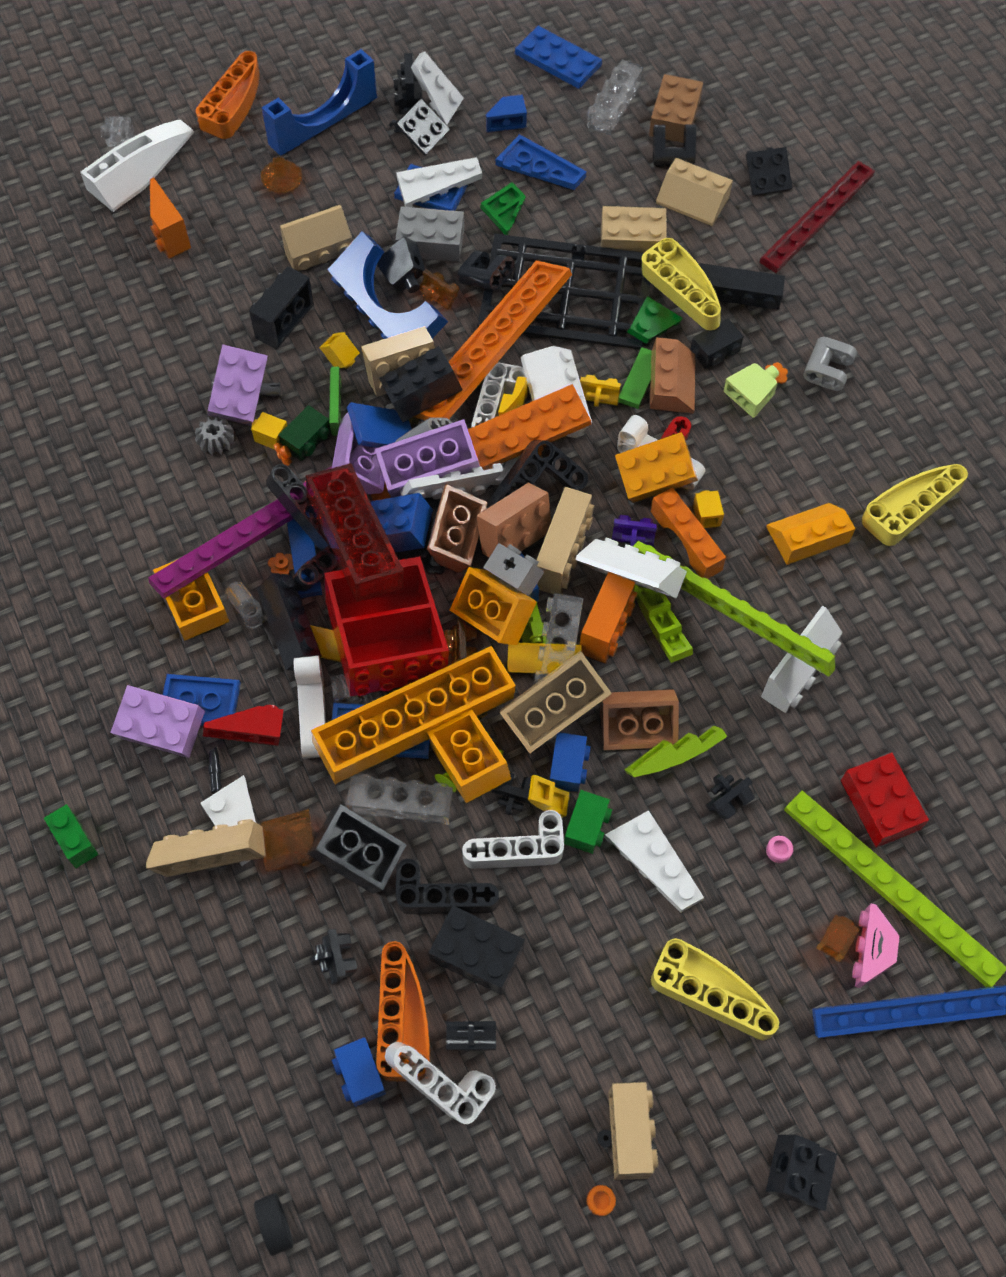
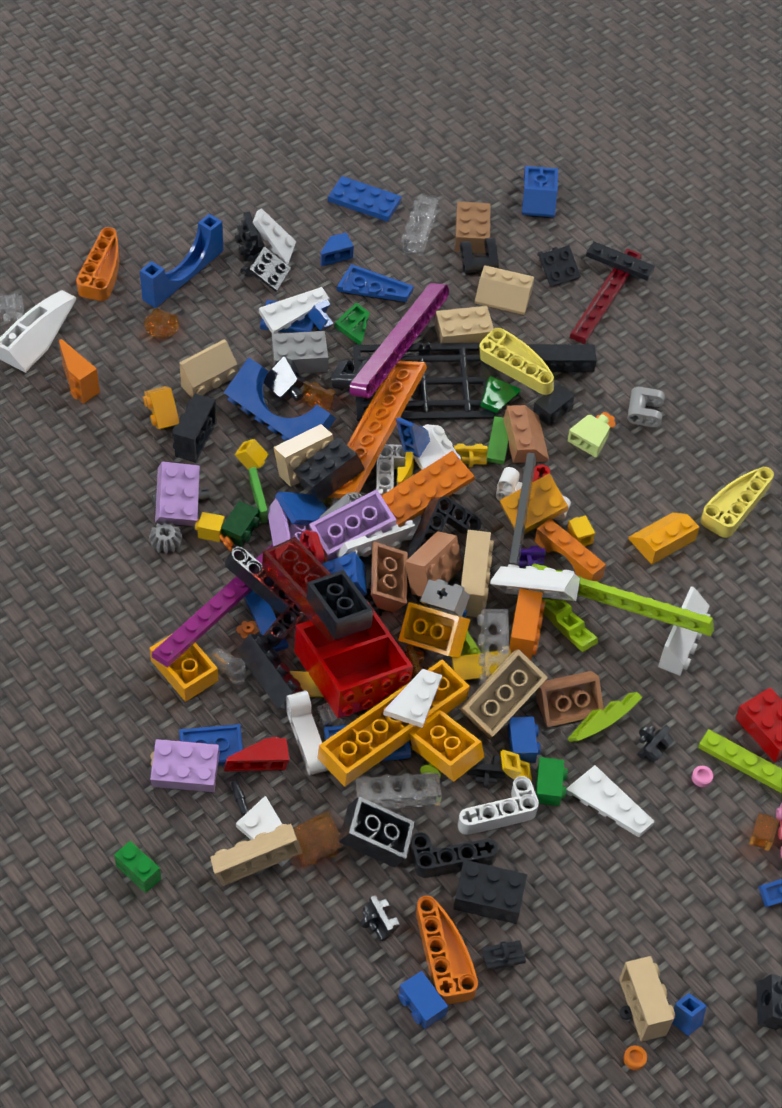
camera: 15 degrees left, 10 degrees down
white beam [385,1042,496,1124] -> none
light yellow beam [651,939,779,1040] -> none
none -> light orange brick [143,386,179,429]
none -> red beam [300,530,324,565]
none -> black brick [306,570,373,640]
none -> blue panel [308,299,333,331]
none -> magenta beam [350,283,449,398]
none -> white wing [383,669,442,728]
none -> blue slope [396,417,430,458]
none -> dark grey tile [509,453,536,566]
none -> blue slope [522,166,558,217]
none -> black plate [586,241,655,281]
none -> blue brick [672,993,706,1036]

